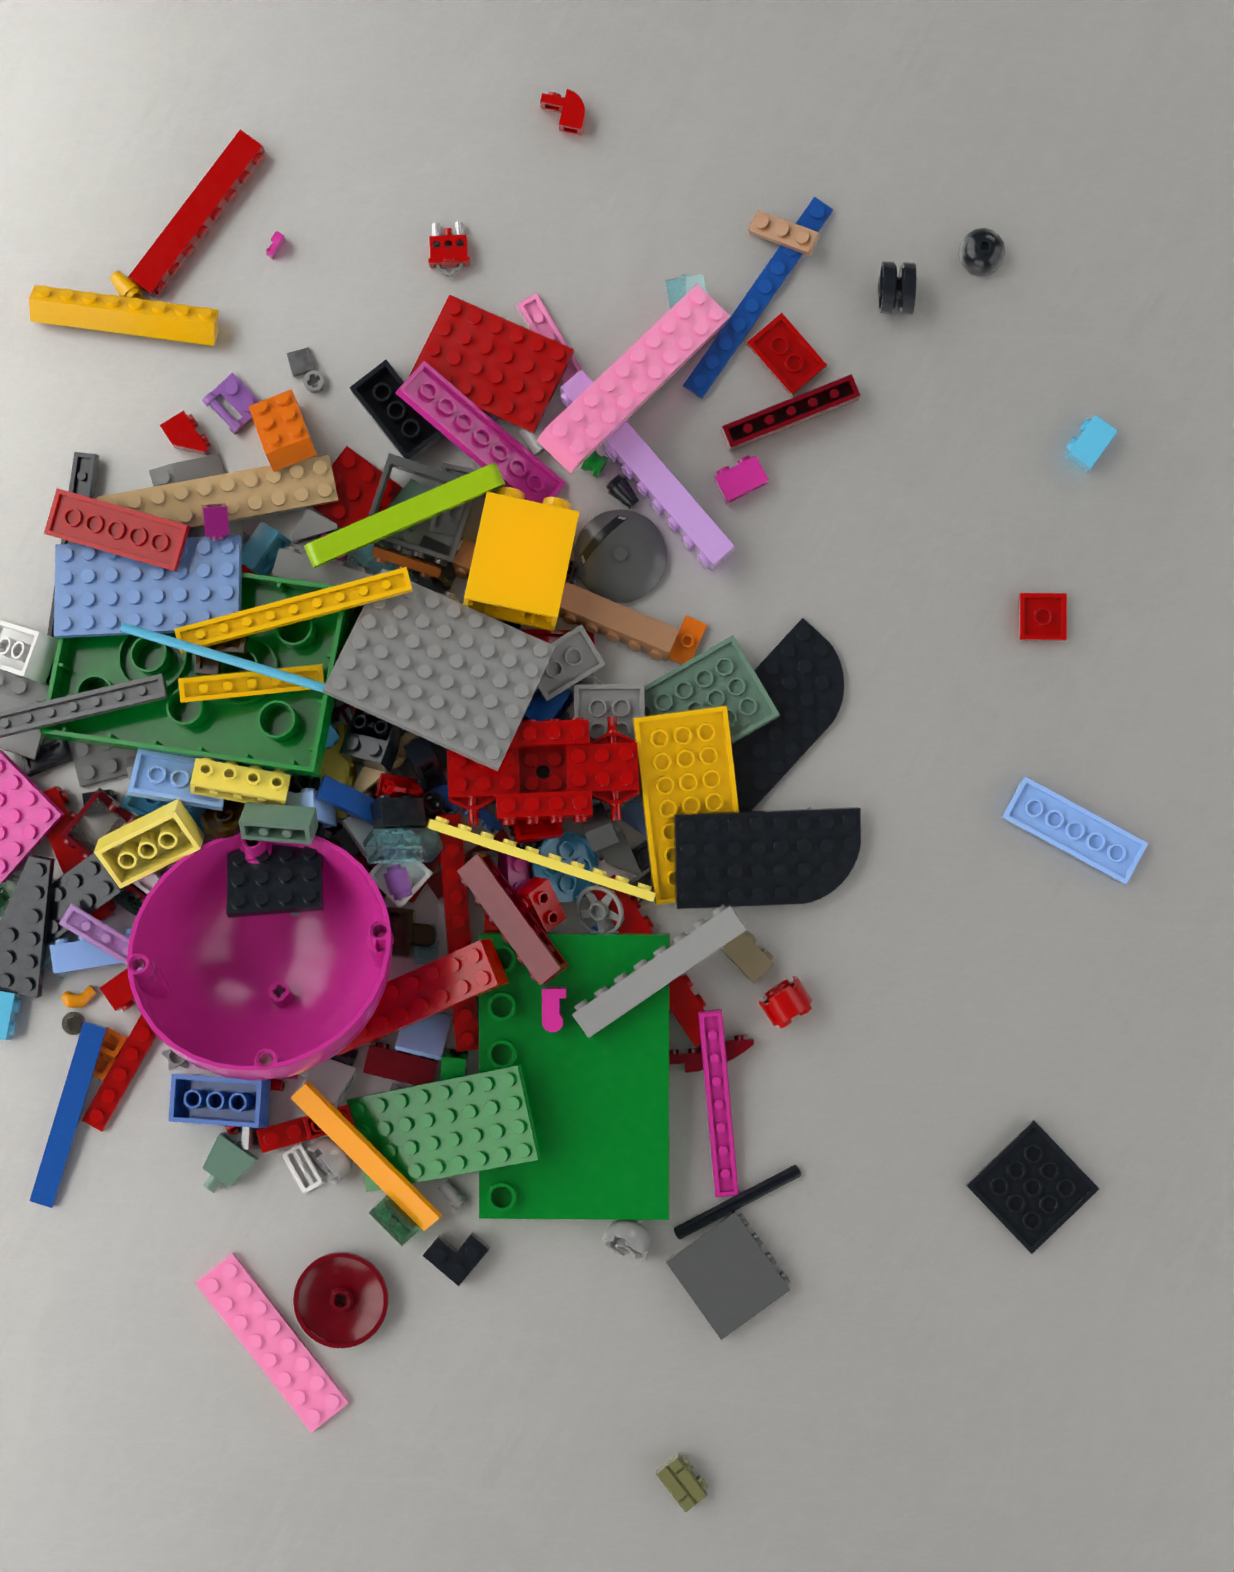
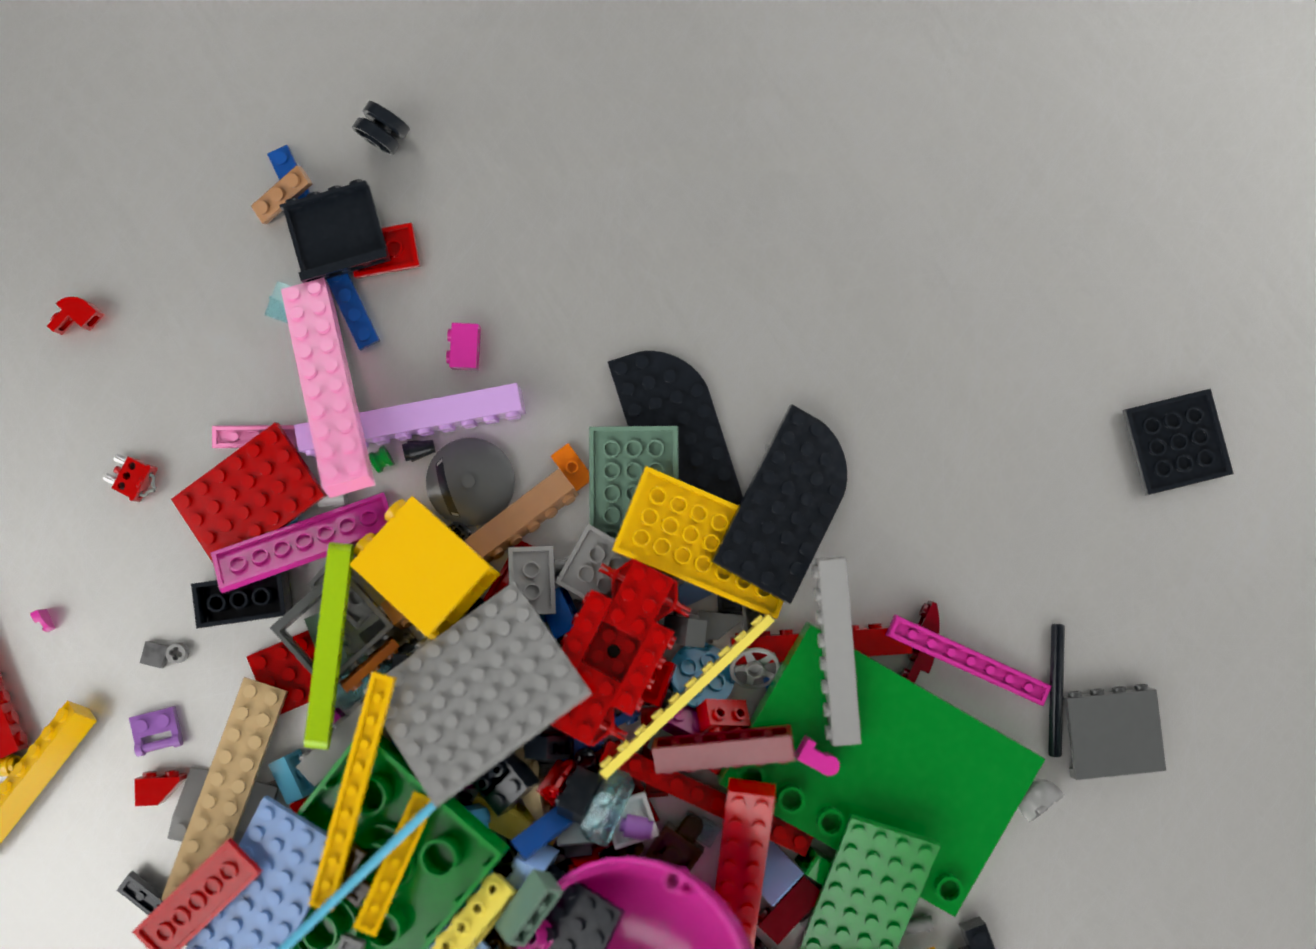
camera: 60 degrees left, 0 degrees up
magenta brick [202,503,229,540] -> none
orange brick [248,389,317,472] -> none
light grey slope [292,508,339,545] -> none
olive brick [656,1454,708,1512] -> none
dark red brick [721,374,861,452] -> none
dark tan brick [721,930,774,983] -> none
red brick [758,976,813,1029] -> none
black cylinder [958,228,1005,276] -> none
light blue plate [1001,776,1148,885] -> none
red plate [1019,593,1067,641] -> none
medium azure brick [1065,414,1118,472] -> none
none -> black panel [279,179,391,283]

